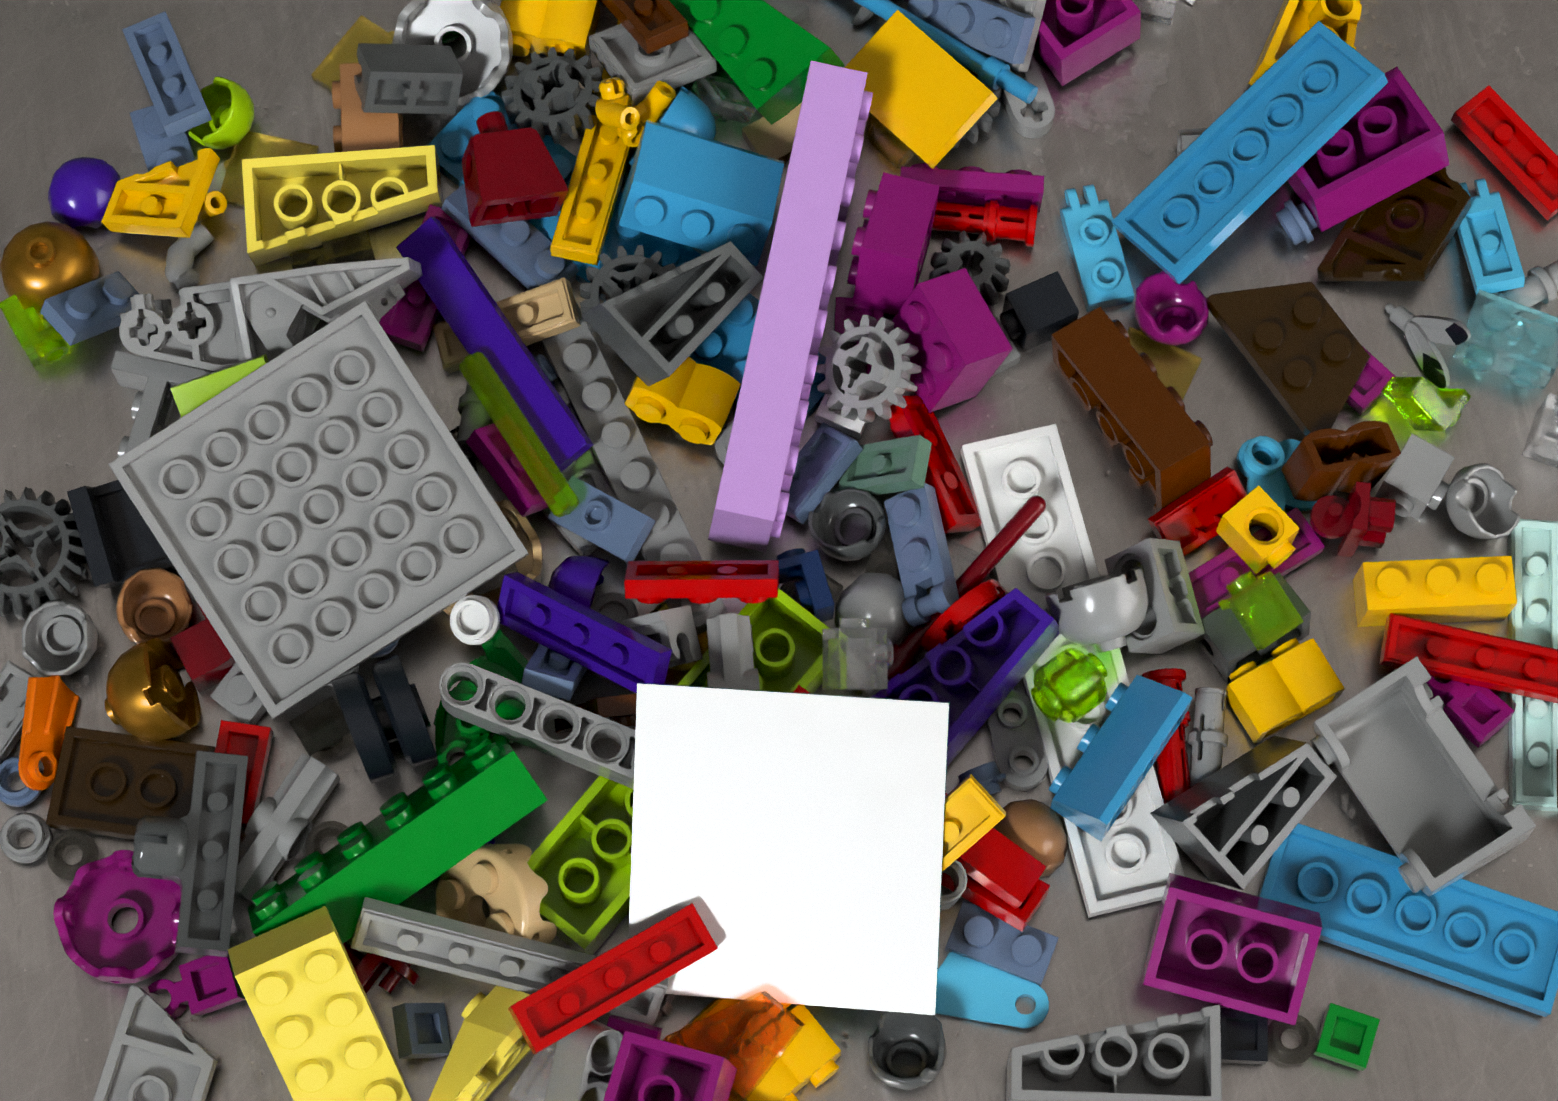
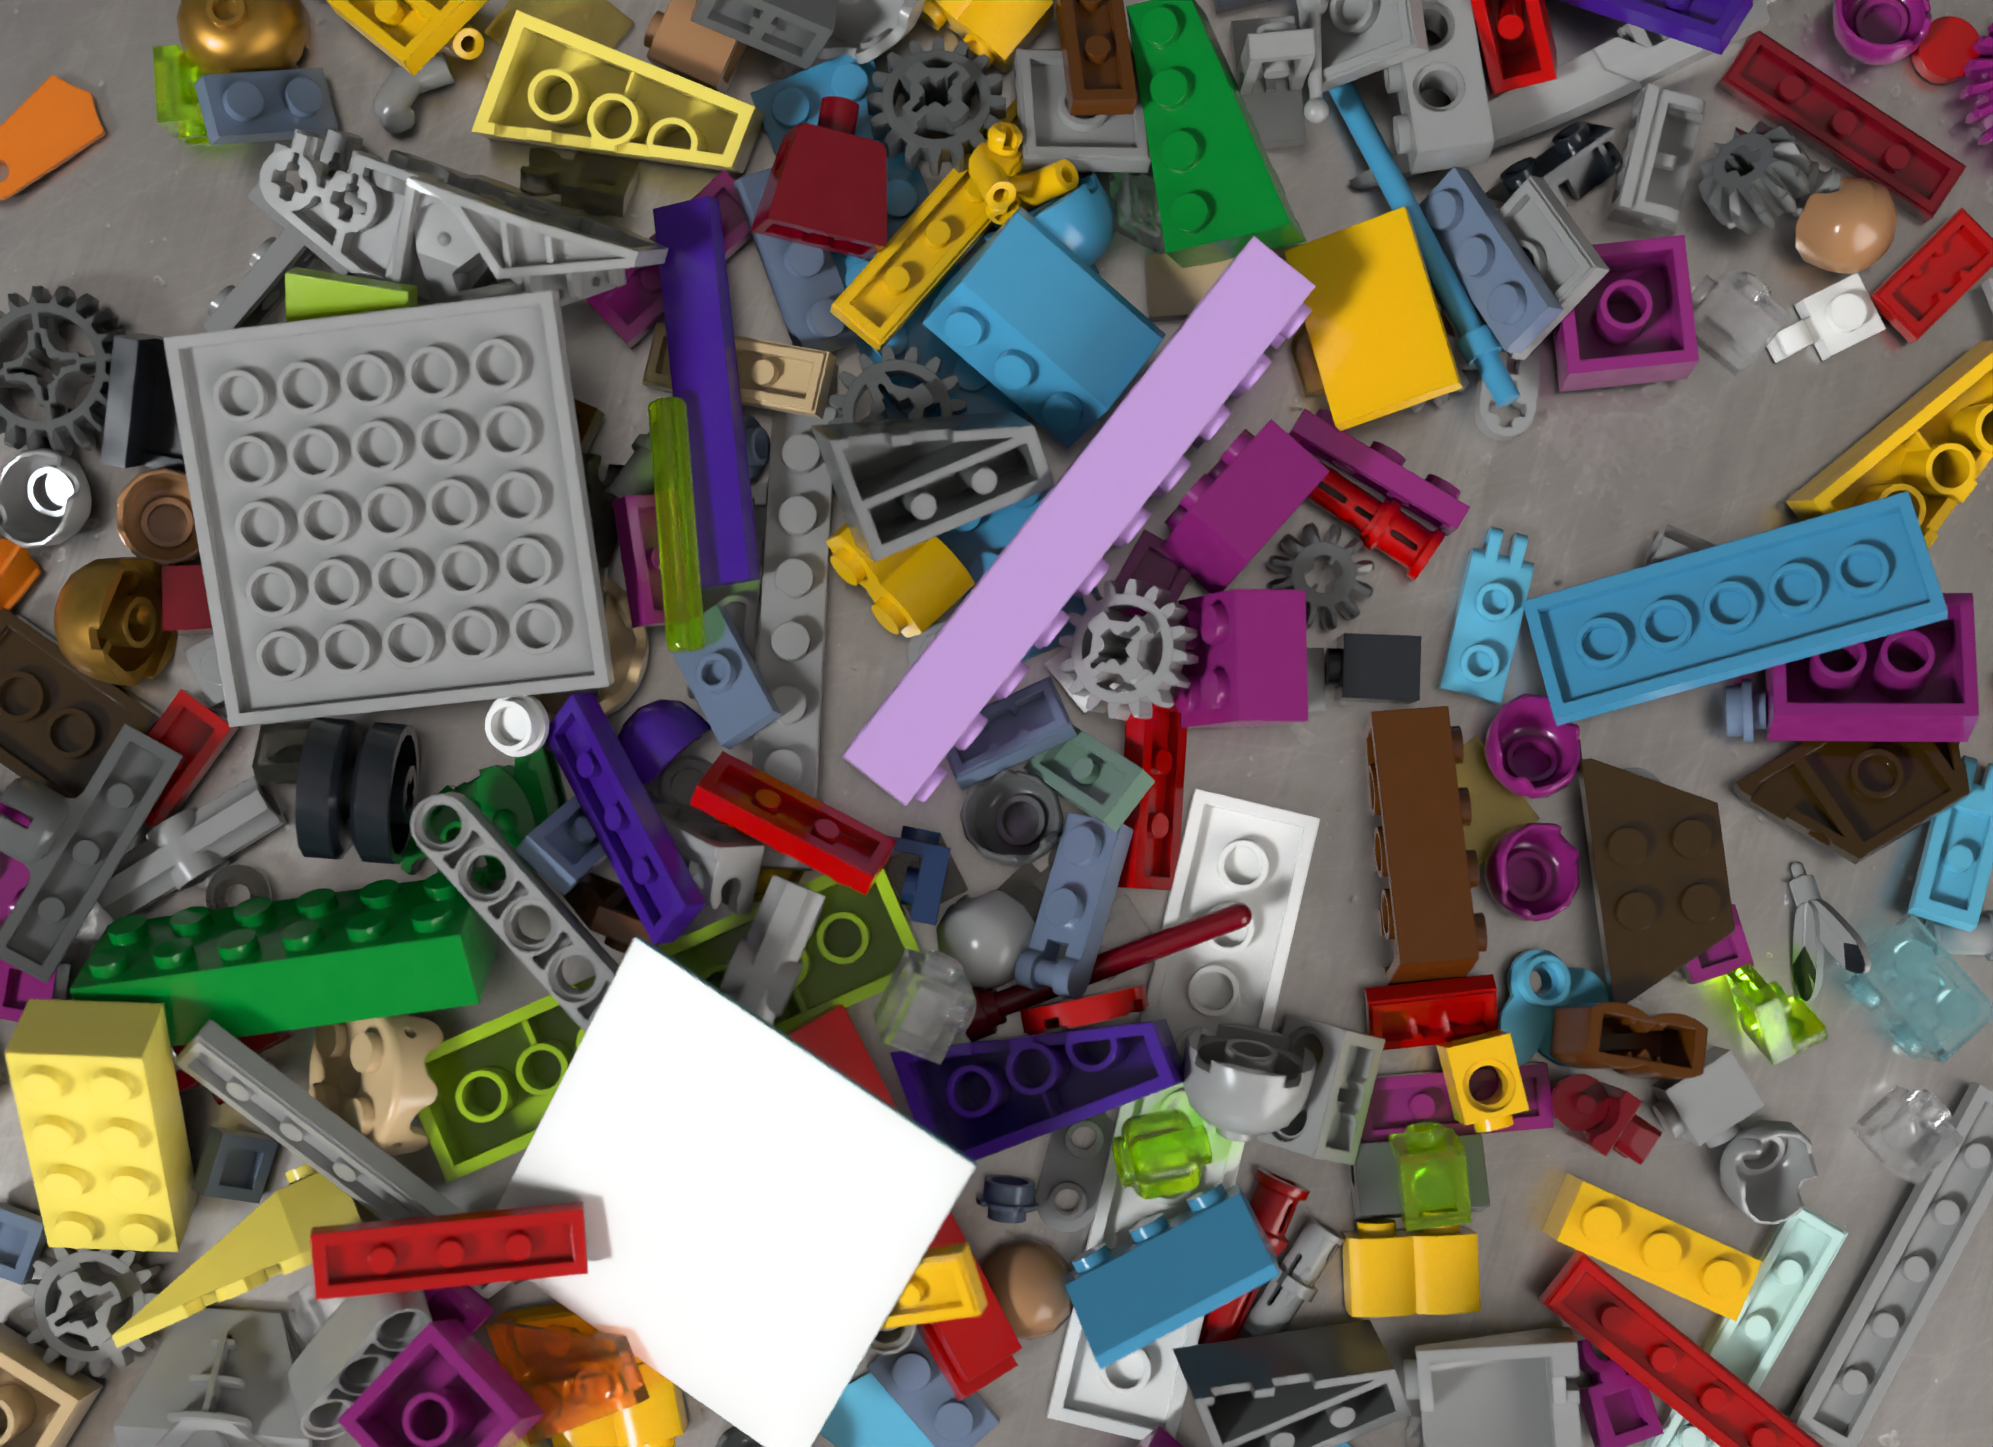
camera: 25 degrees right, 15 degrees up
none -> magenta hair [1484,823,1580,921]

